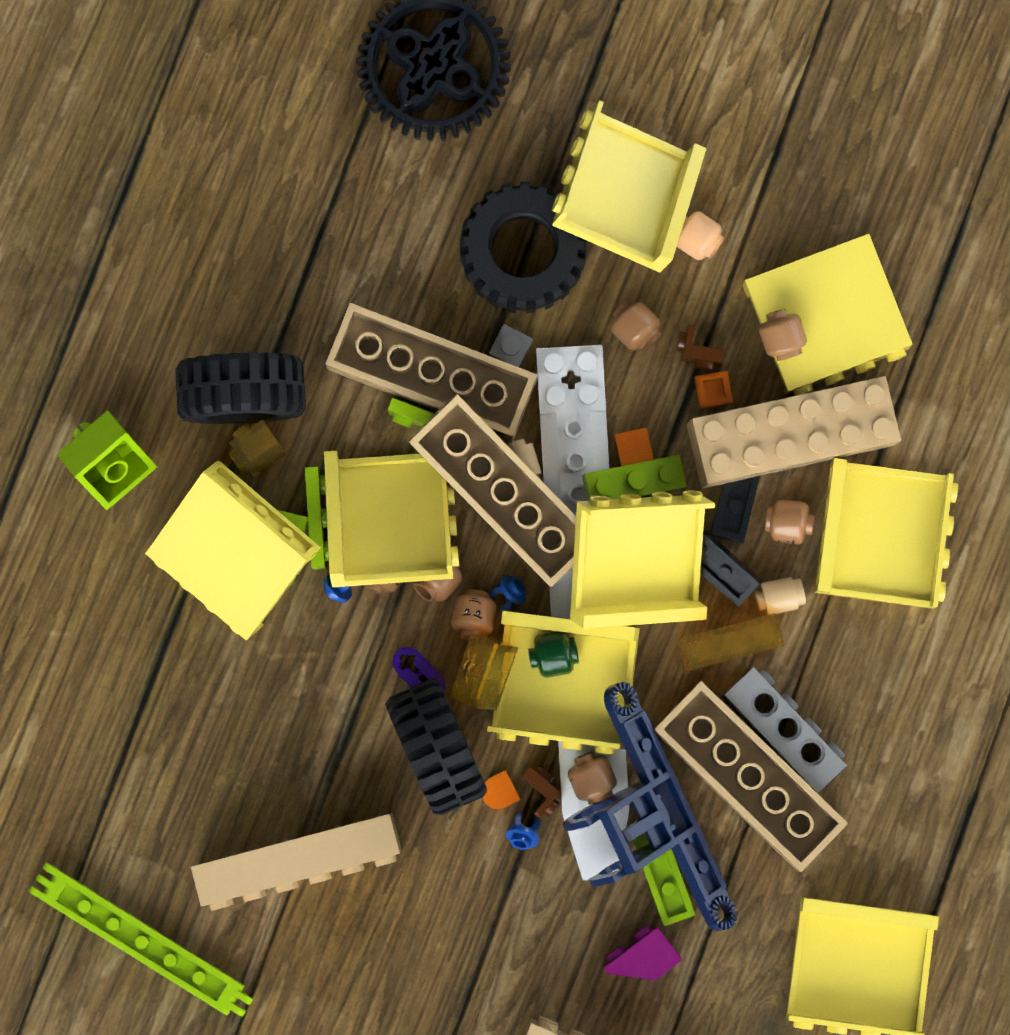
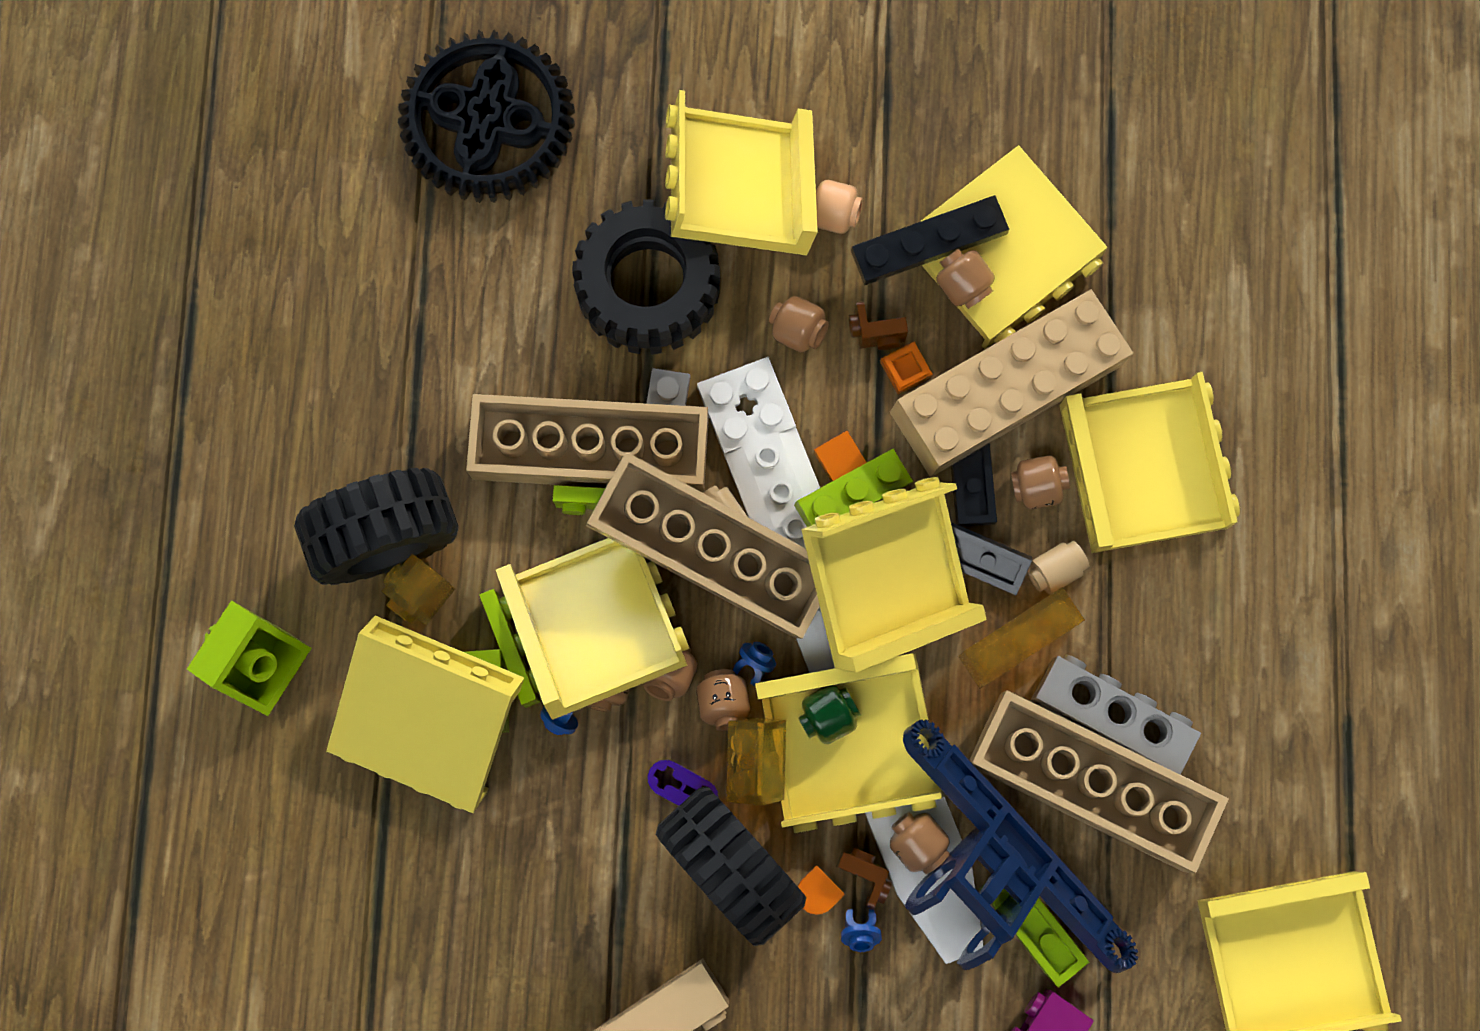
camera: 20 degrees left, 5 degrees down
none -> black plate [851,195,1010,286]

